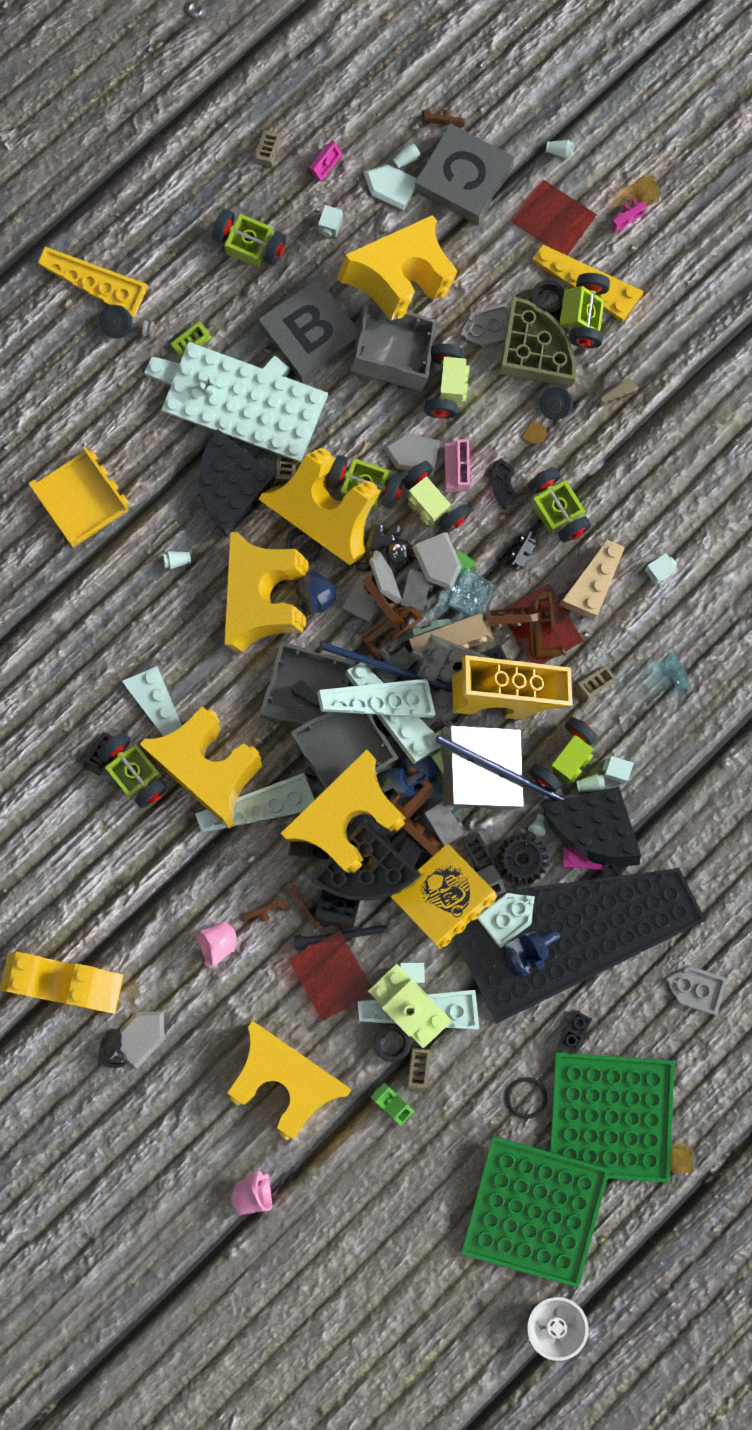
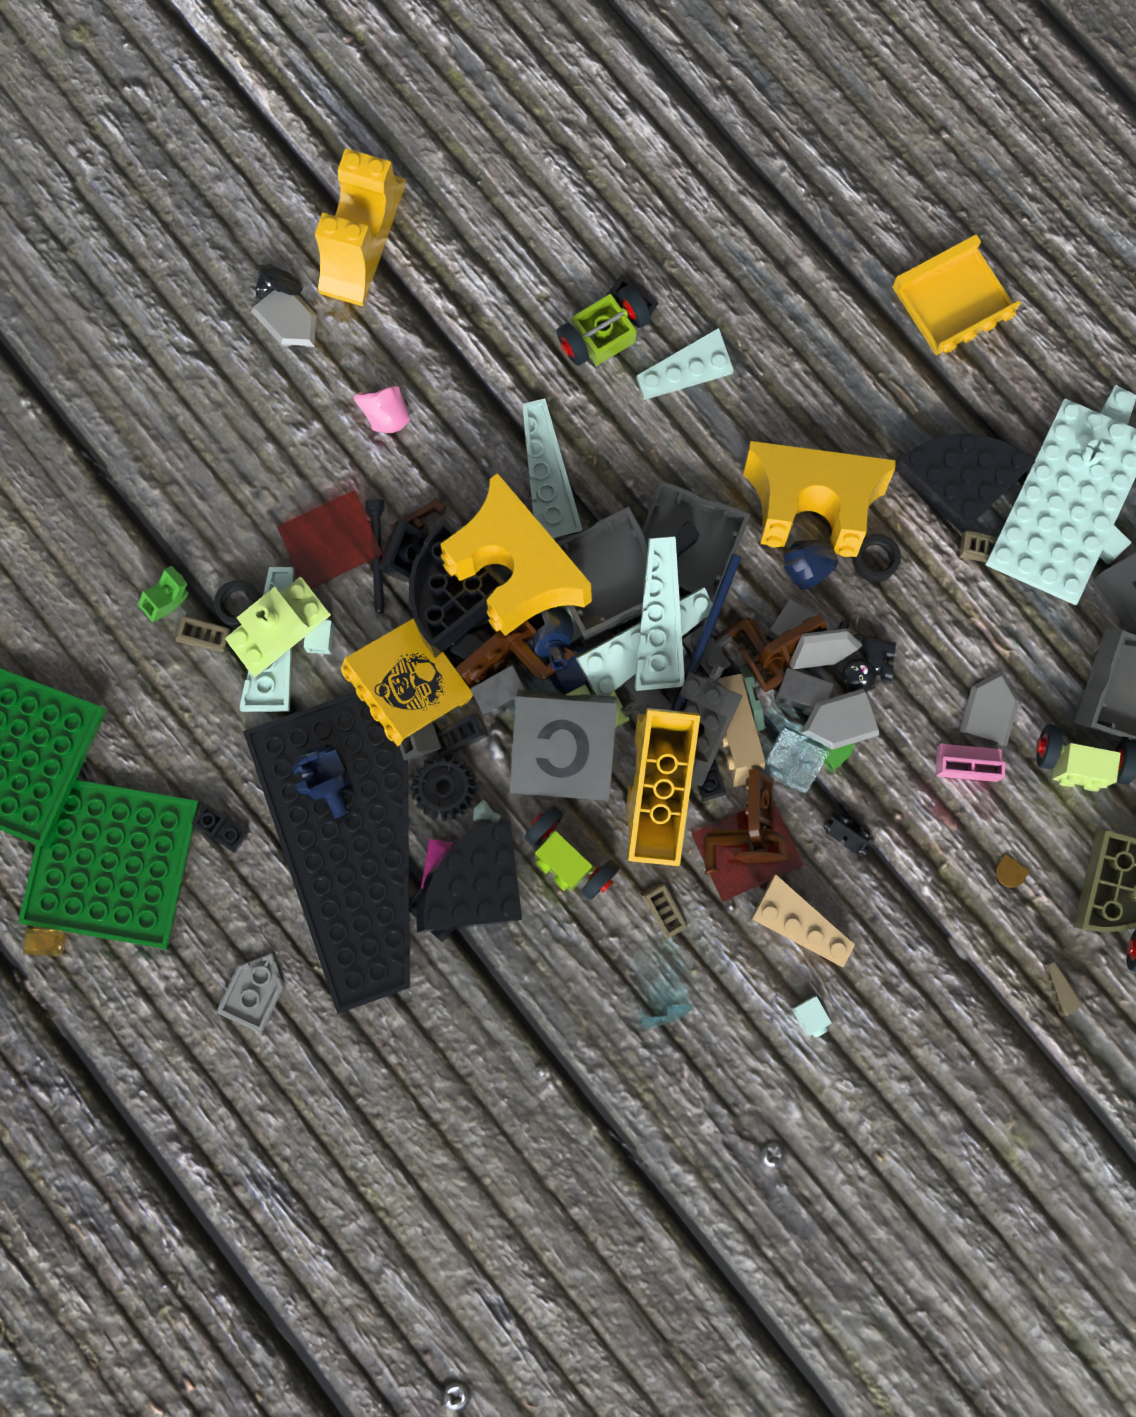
camera: 95 degrees right, 0 degrees up
yellow piece [140,706,263,829] -> none
light aqua cone [162,551,191,570] -> none
yellow piece [228,1021,352,1140] -> none
bright pink piece [231,1170,272,1216] -> none
reddish brown piece [242,898,289,922] -> none
yellow piece [259,448,381,565] -> none
brick [327,455,403,511] -> none
brick [402,461,471,533] -> none
dark blue piece [435,734,566,801] -> none
light aqua tile [477,893,535,948] -> none
black tile [492,458,517,510] -> none
black piece [507,1077,547,1119] -> none
brick [528,467,591,543] -> none
black wheel [539,387,573,420] -> none
light aqua cone [577,773,606,792] -> none
light aqua brick [602,756,634,784] -> none

